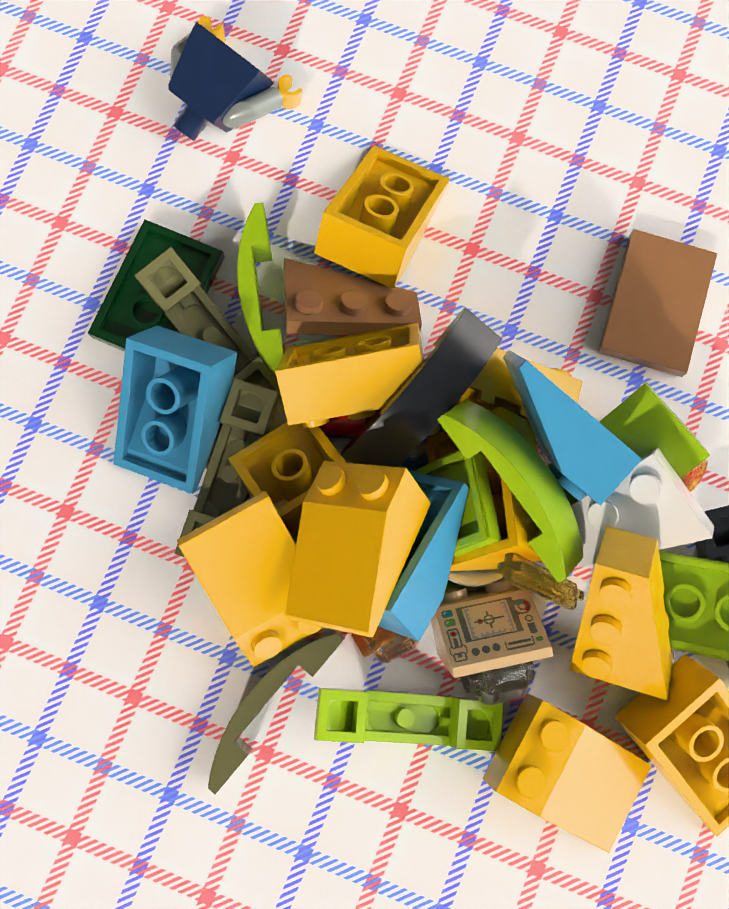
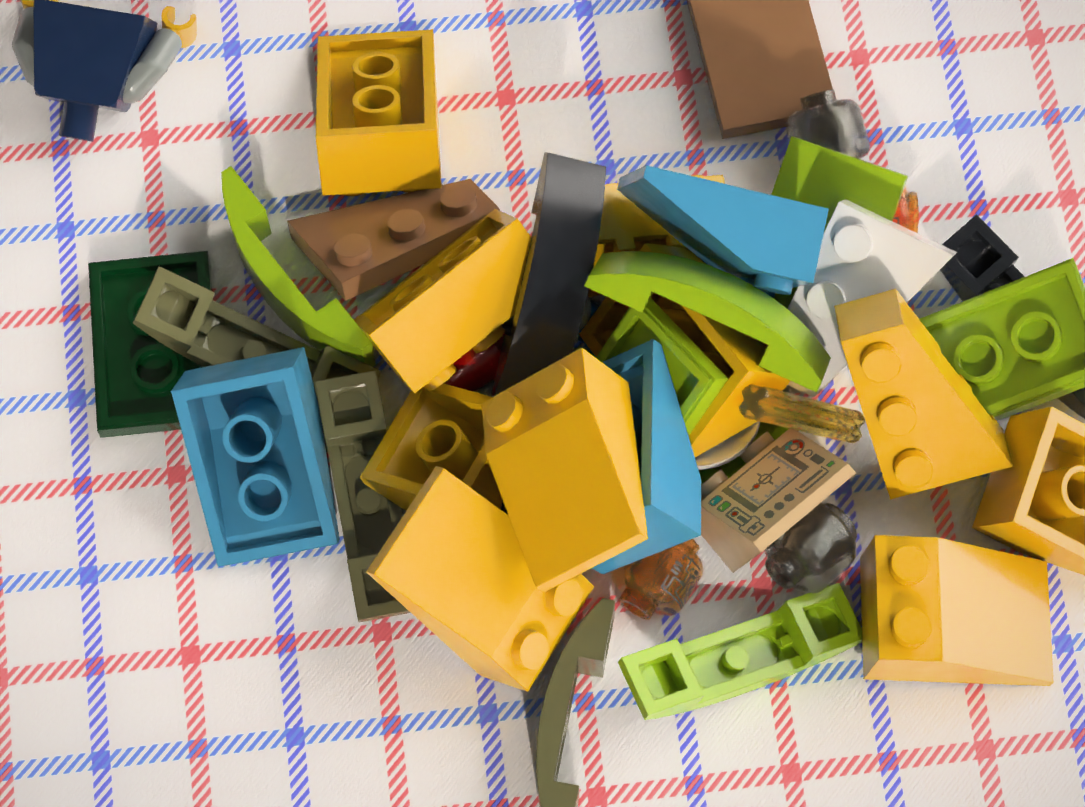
camera: 25 degrees left, 10 degrees down
none -> clear smoke head [785,89,870,159]

